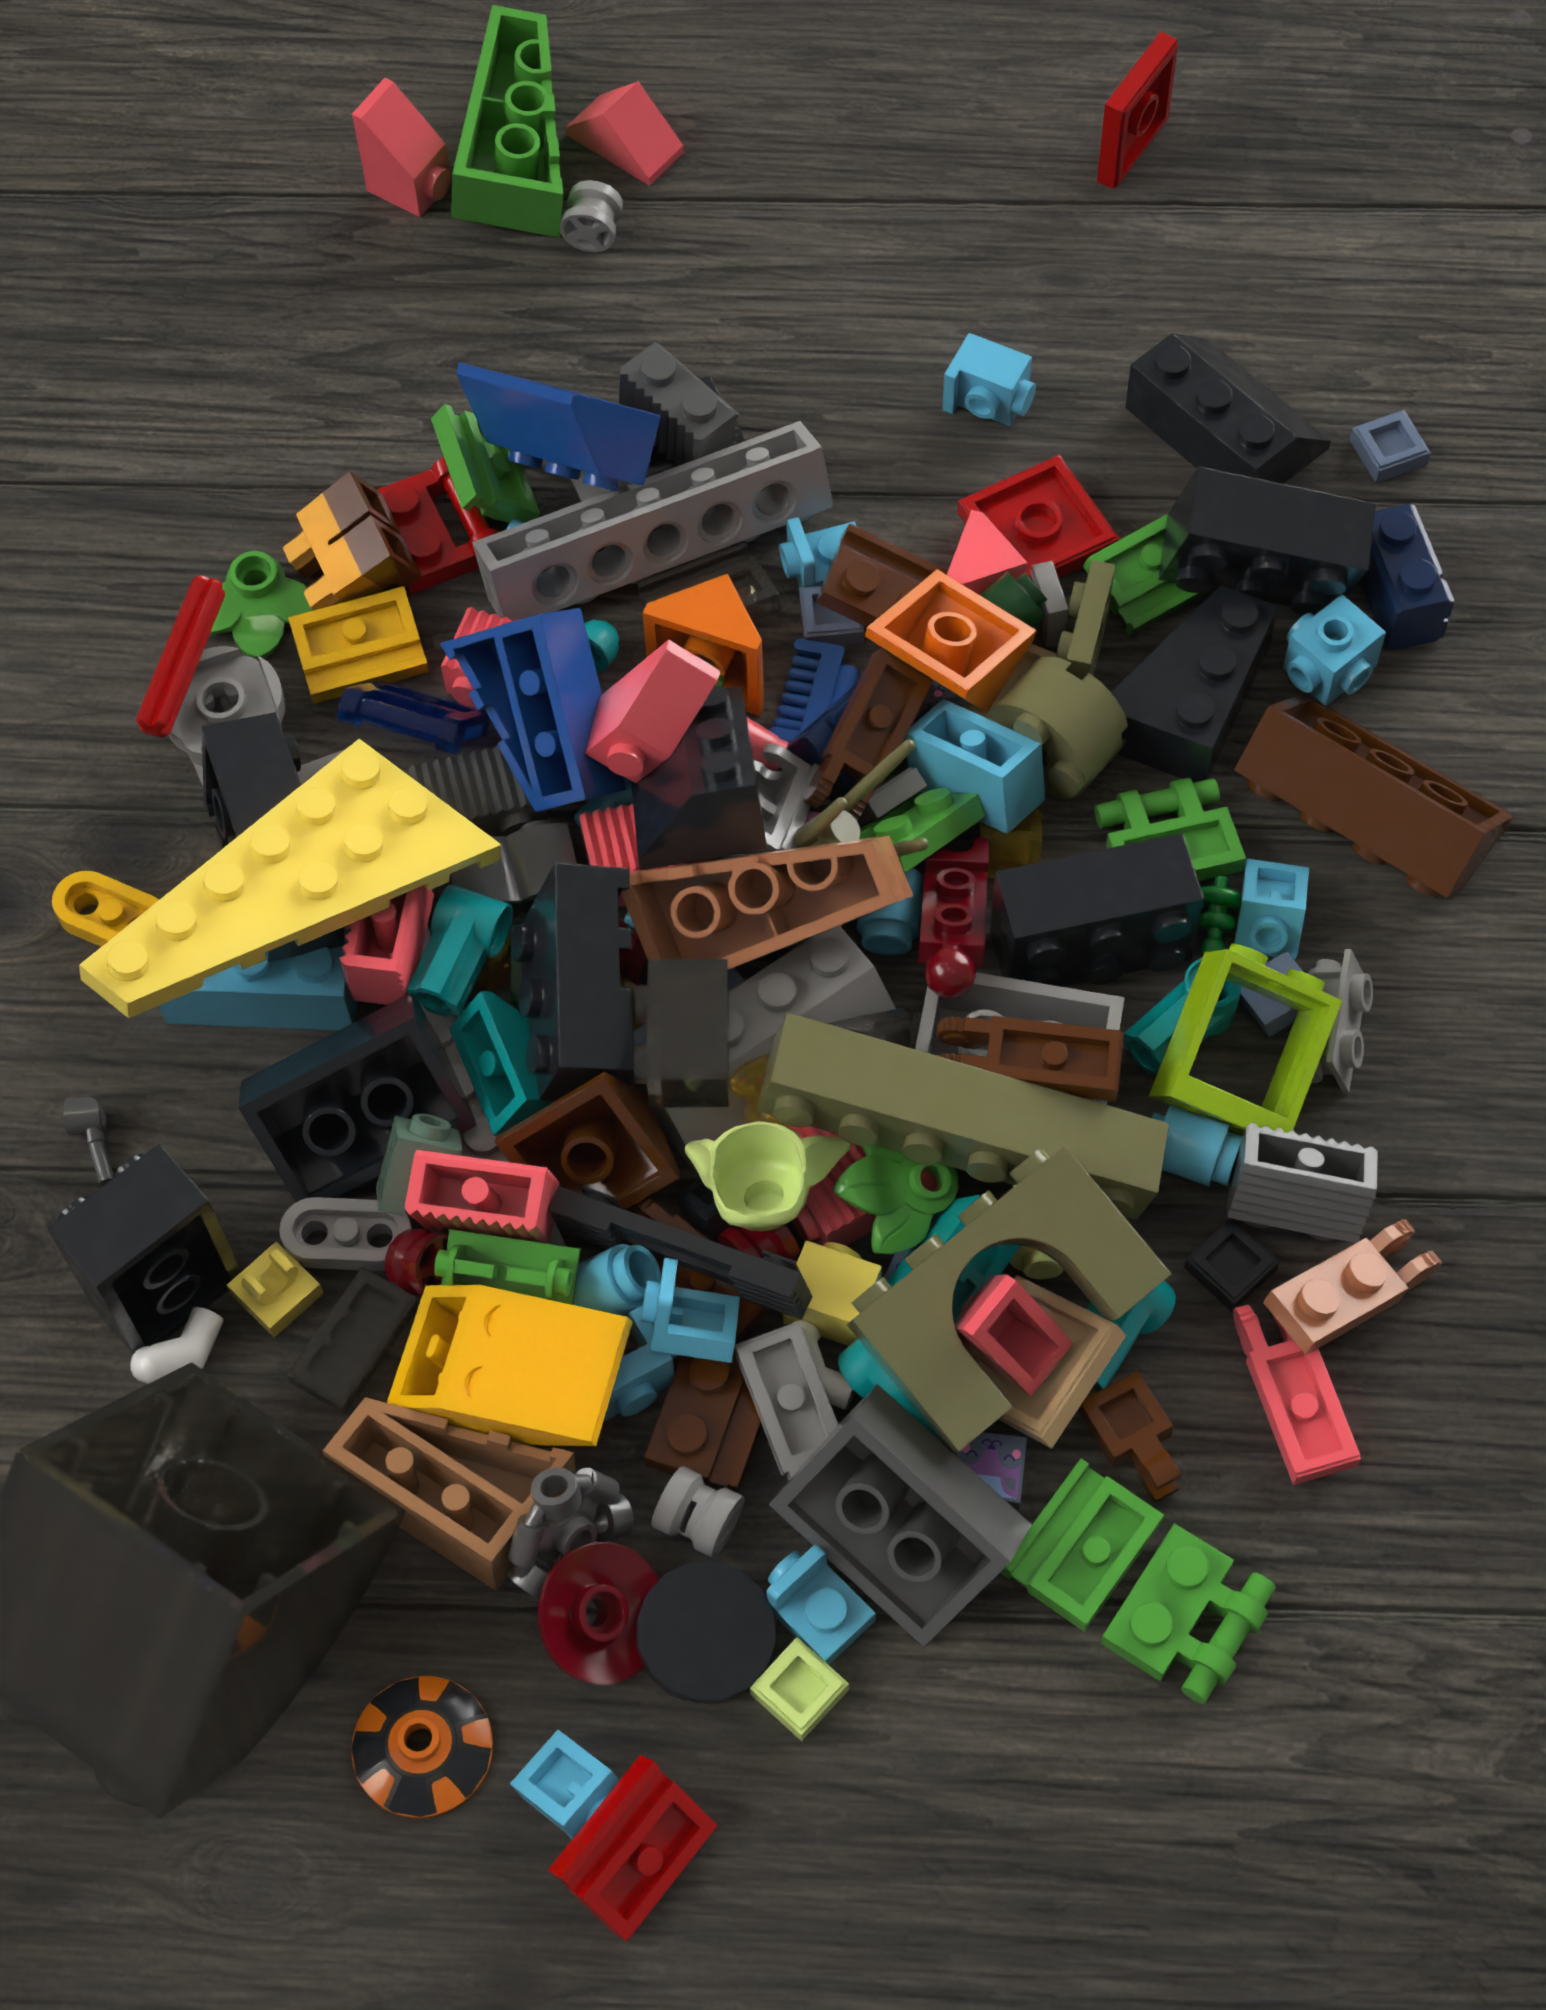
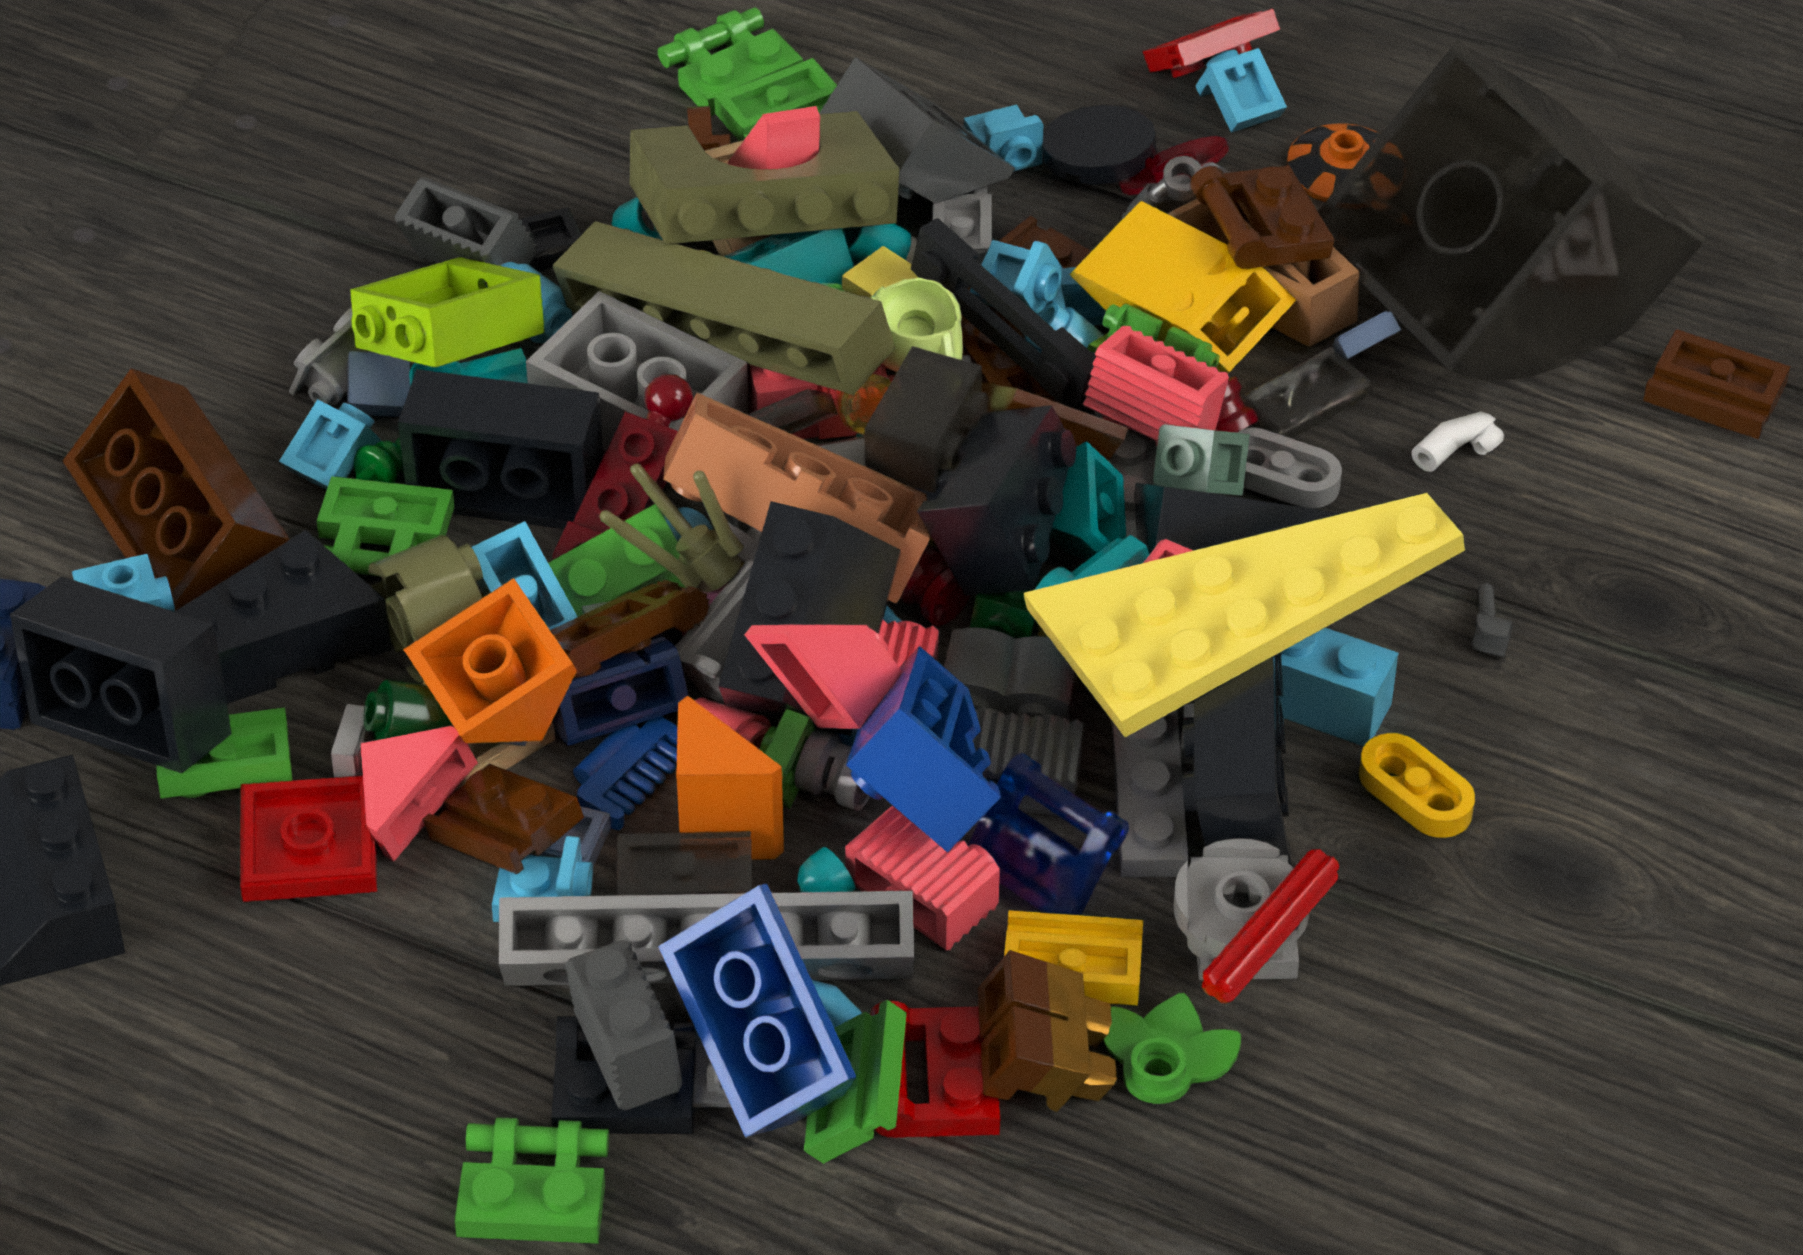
camera: 160 degrees left, 15 degrees down
black brick [47,1144,241,1355] -> none
light yellow tile [227,1241,324,1338] -> none
light grey wheel [651,1466,745,1559] -> none
yellowish green tile [749,1637,849,1741] -> none
reddish brown hinge [936,1016,1124,1102] -> none
medium azure brick [943,333,1036,426] -> none
olive plate [1056,560,1116,680] -> none
coral hinge [1233,1304,1361,1485] -> none
nougat hinge [1263,1219,1442,1355] -> none
none -> bright green plate [455,1117,609,1244]
none -> reddish brown plate [1190,165,1335,269]
none -> sand blue tile [1332,310,1401,362]

